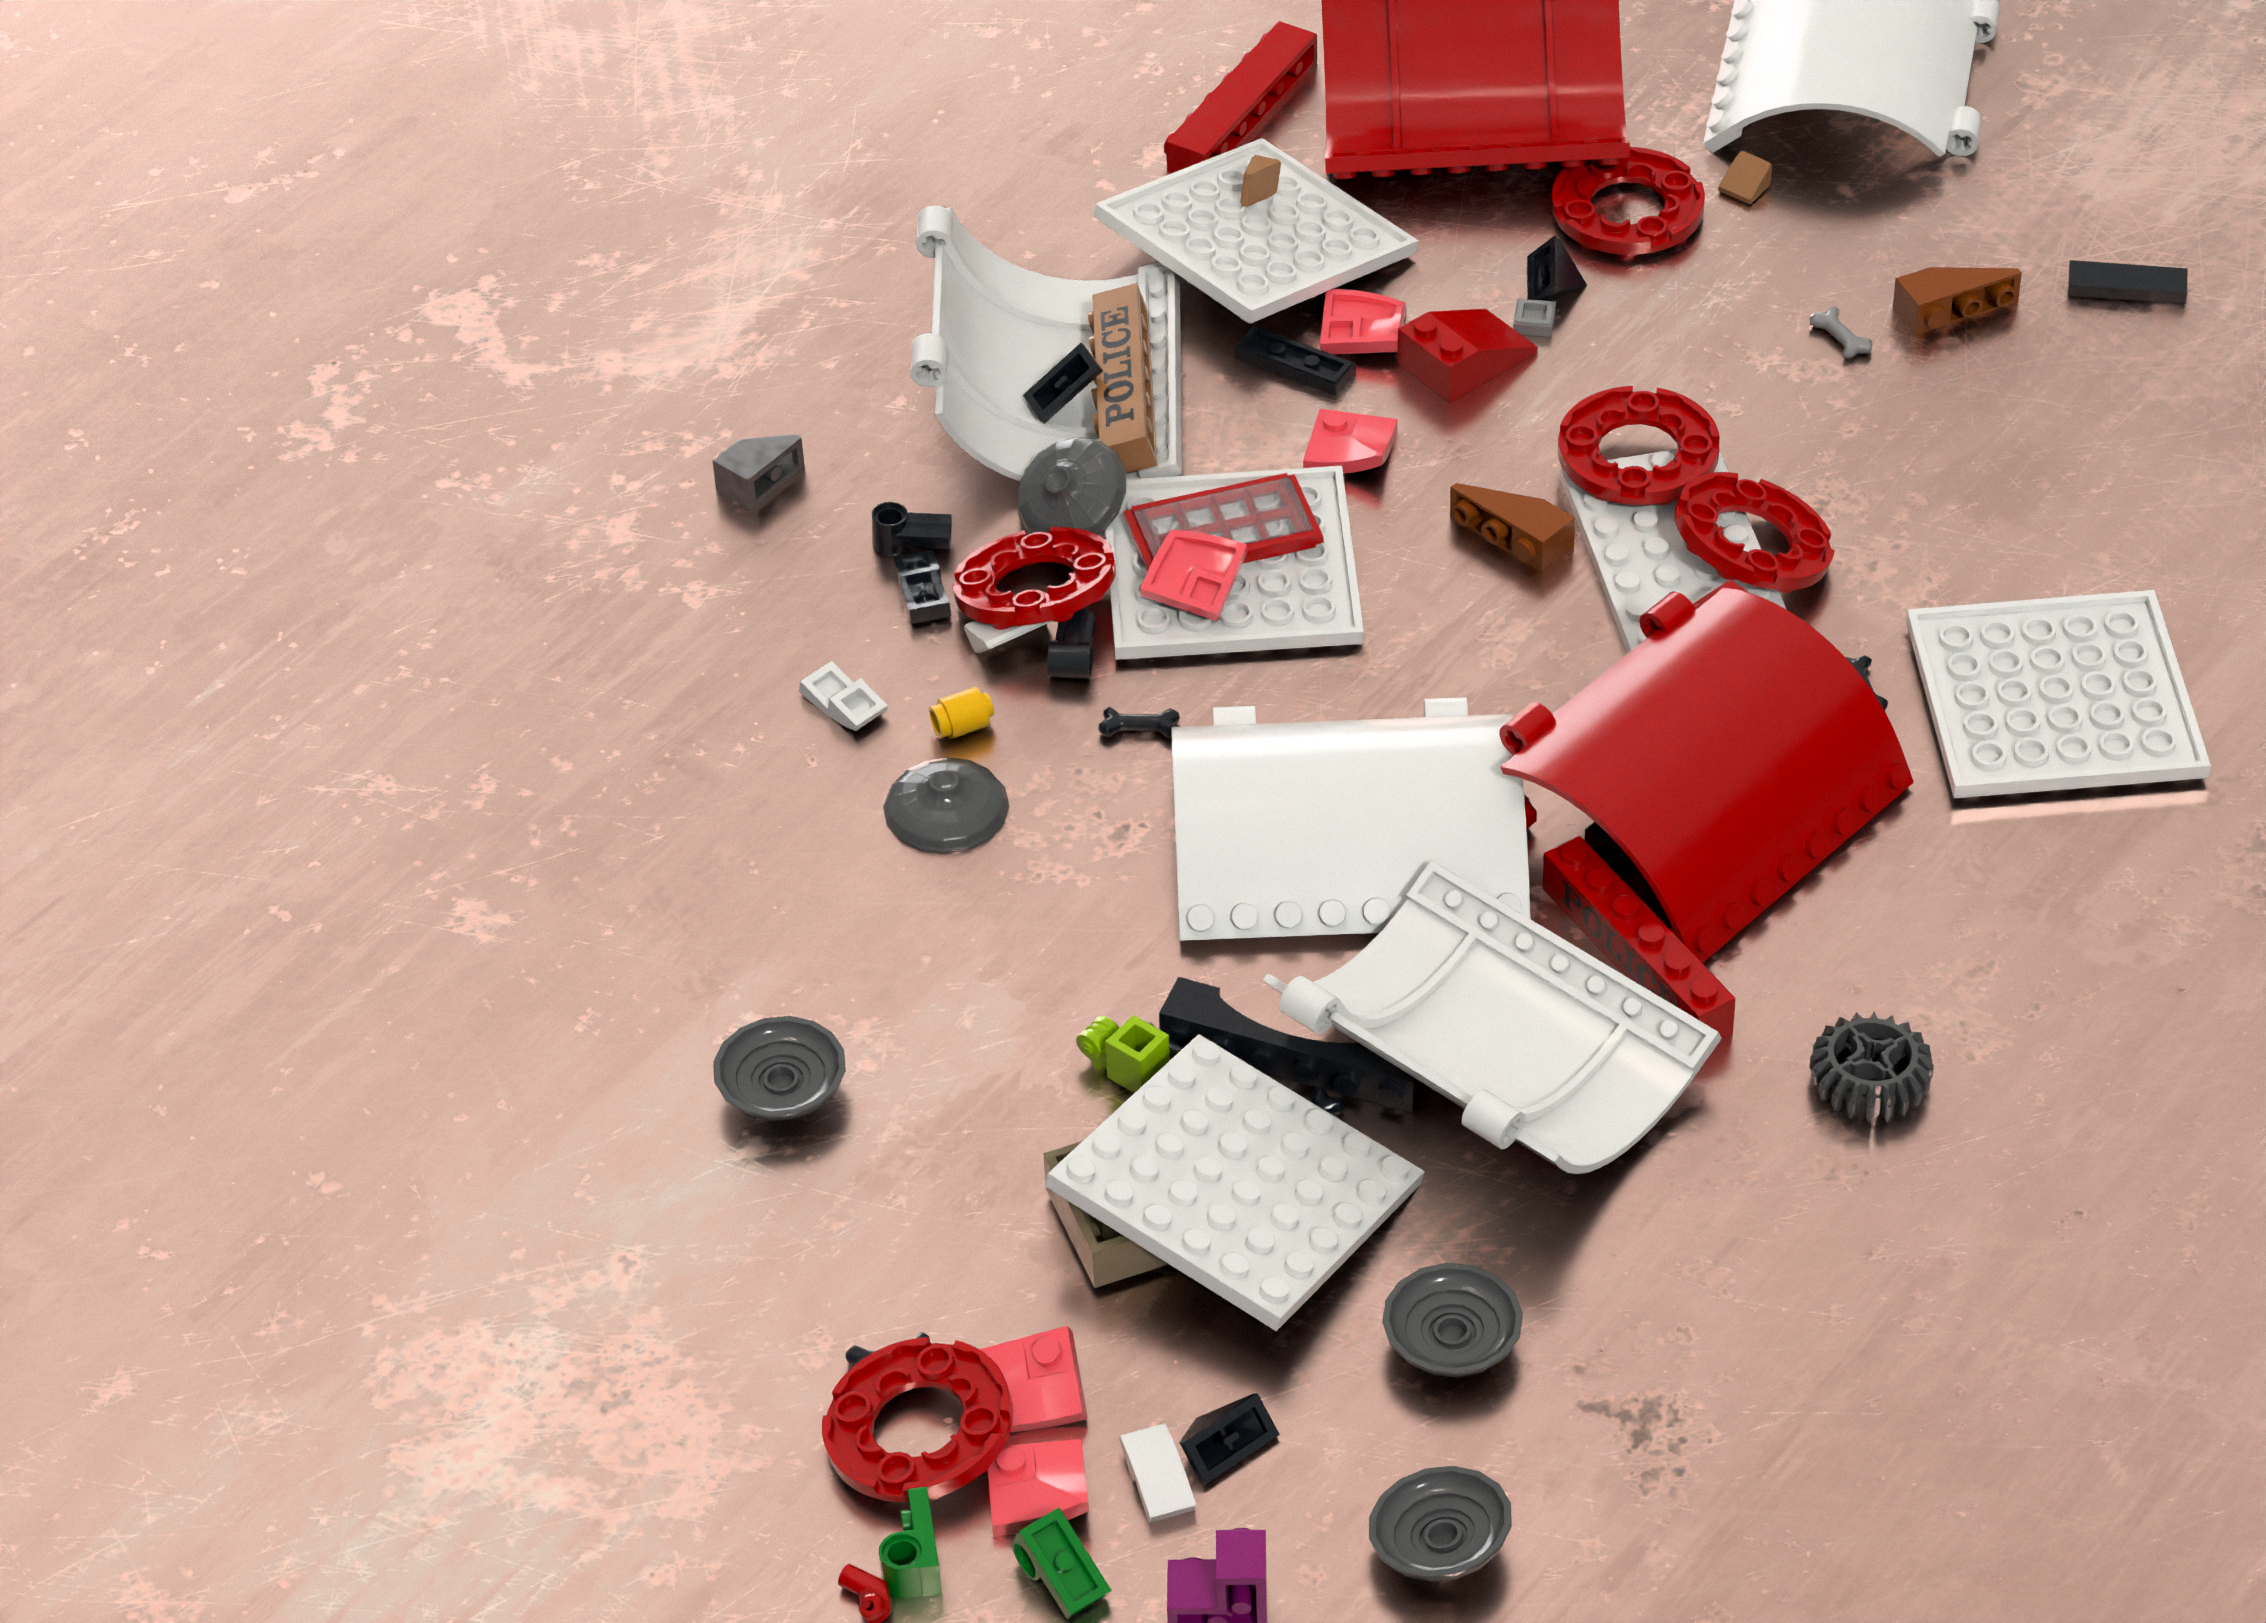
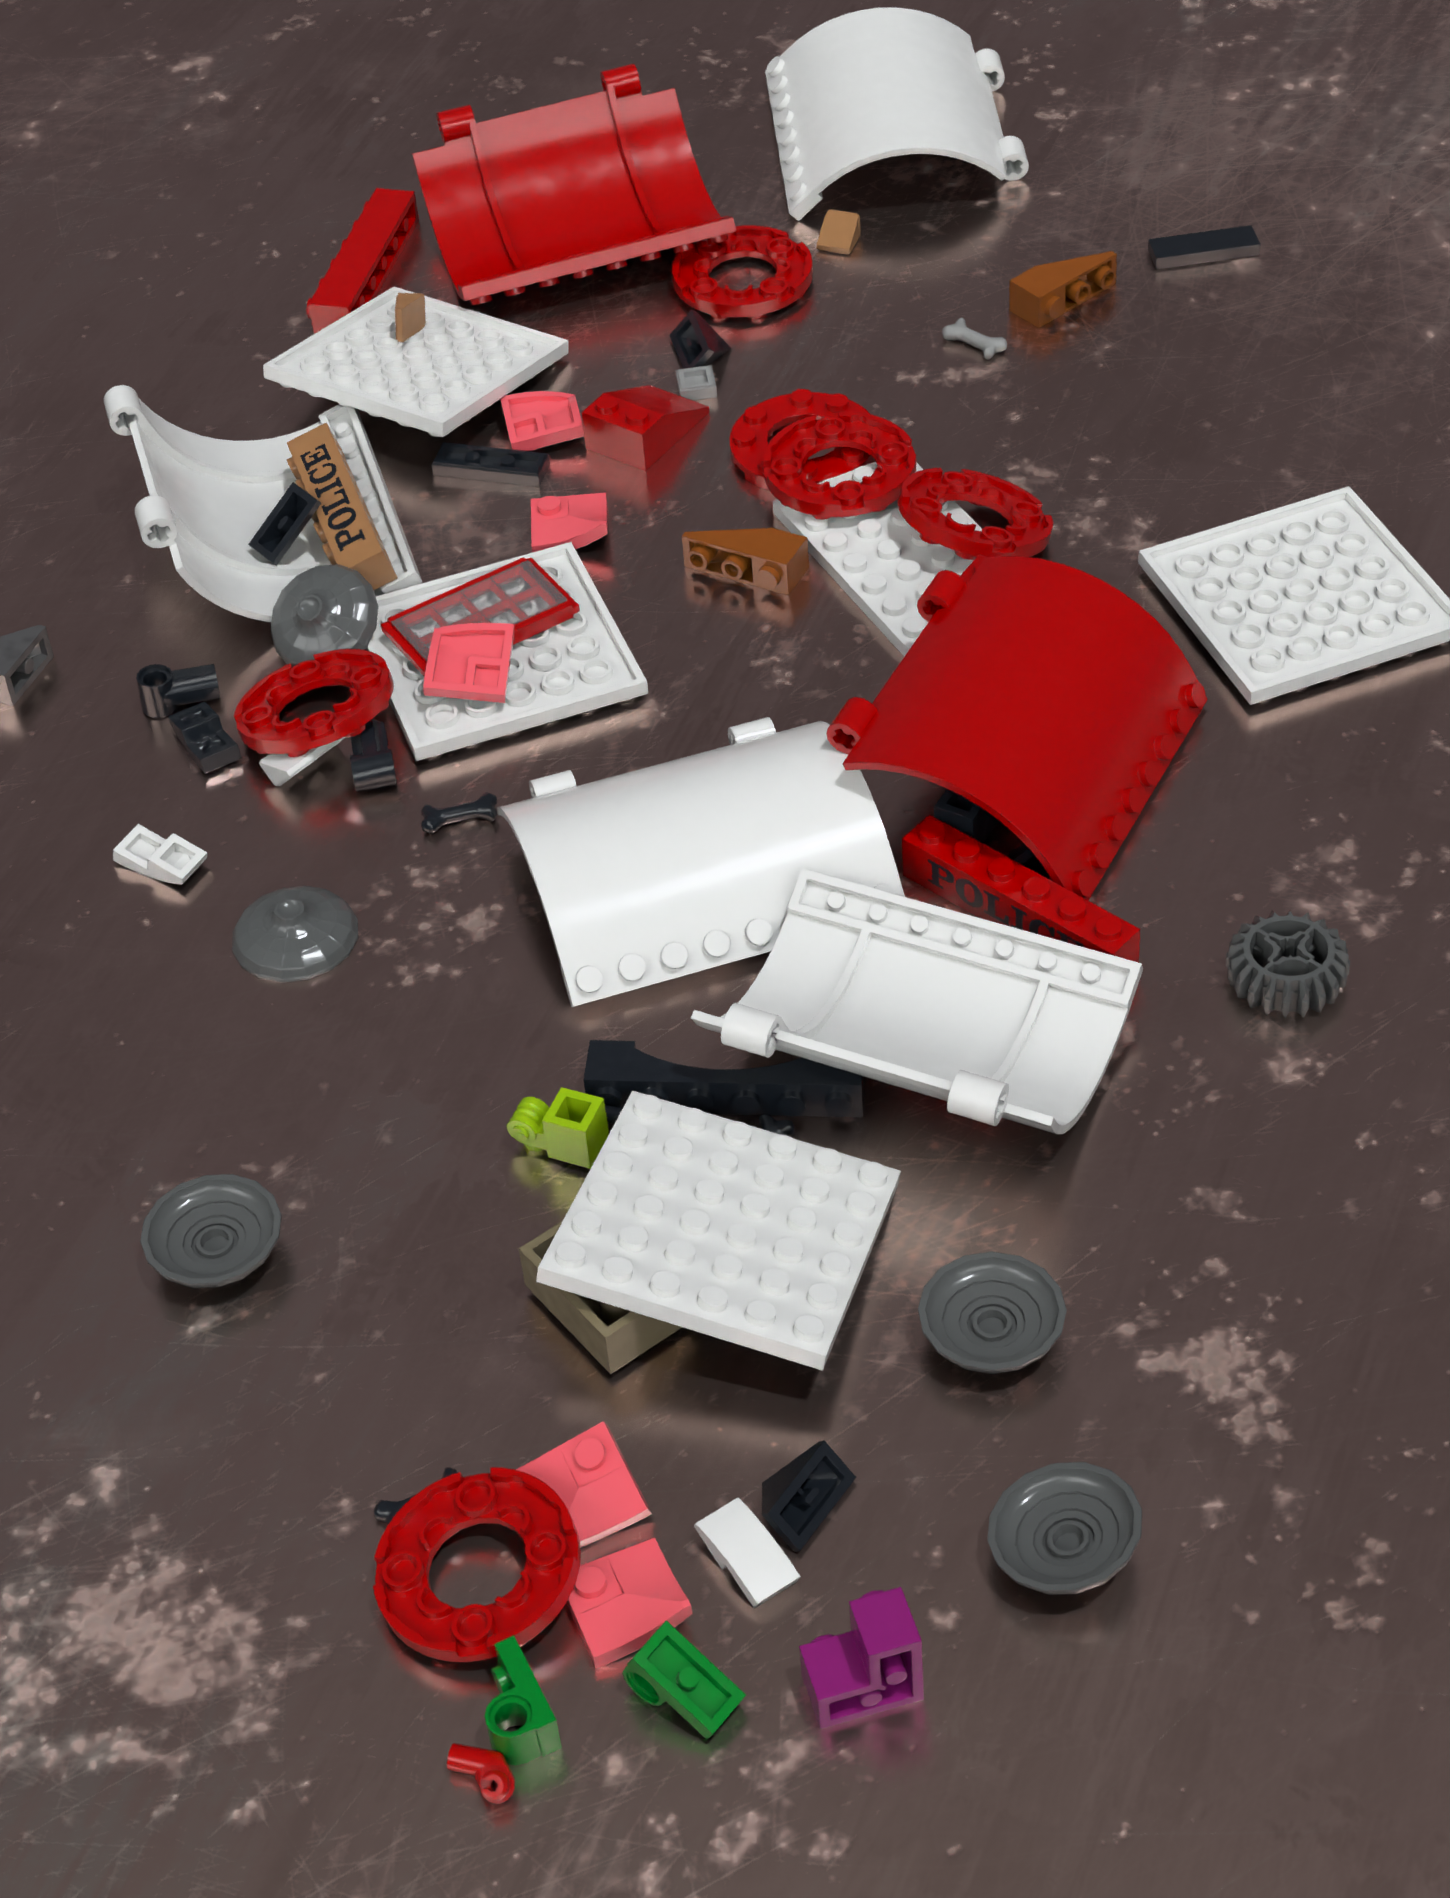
camera: 15 degrees left, 0 degrees up
yellow brick [929,687,994,739] -> none
none -> red plate [730,389,875,491]

